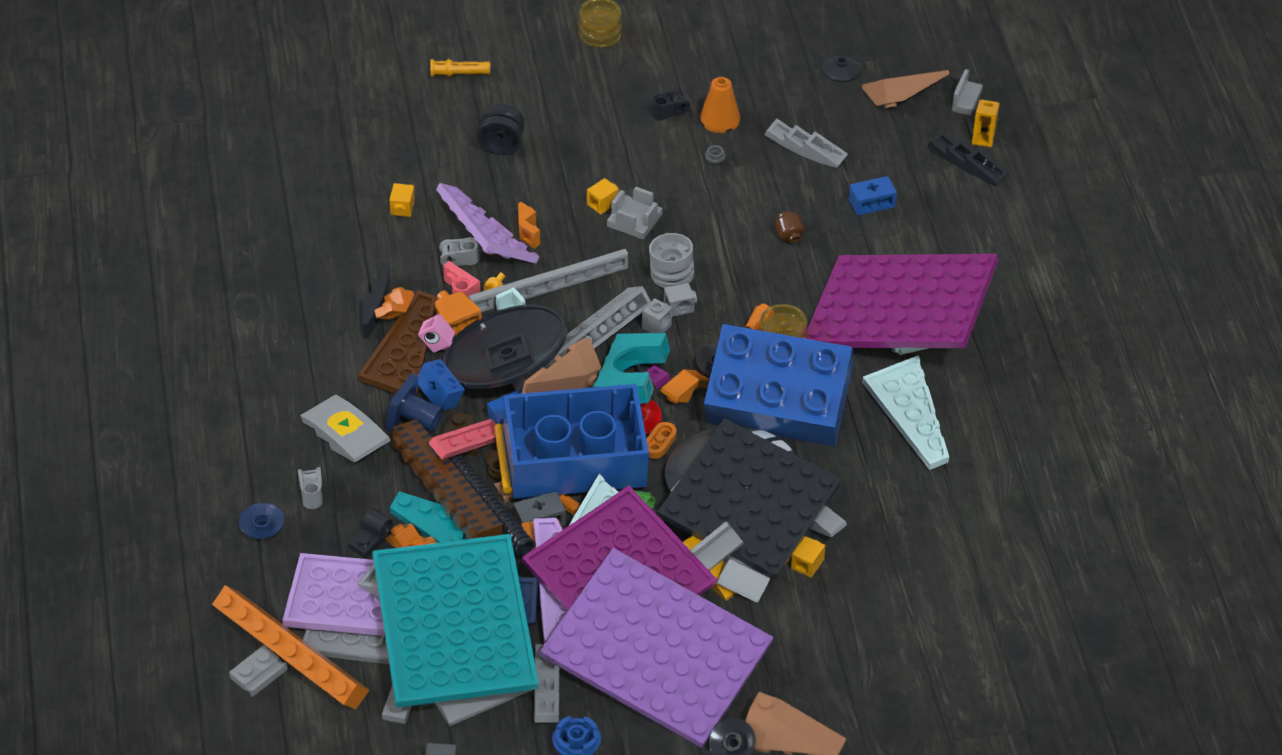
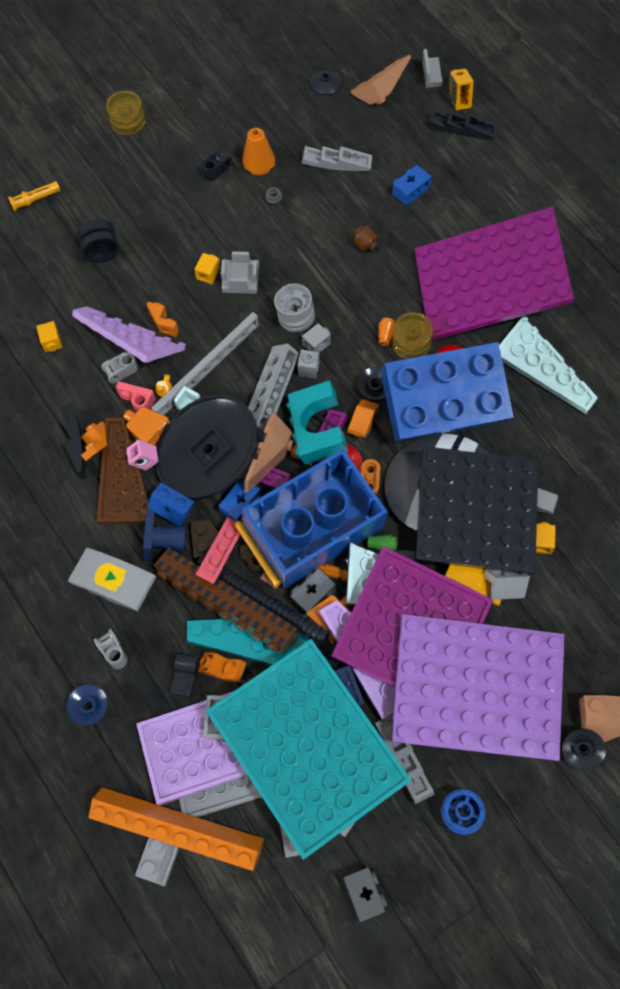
camera: 20 degrees left, 20 degrees up
light grey panel [690,522,744,571] -> none

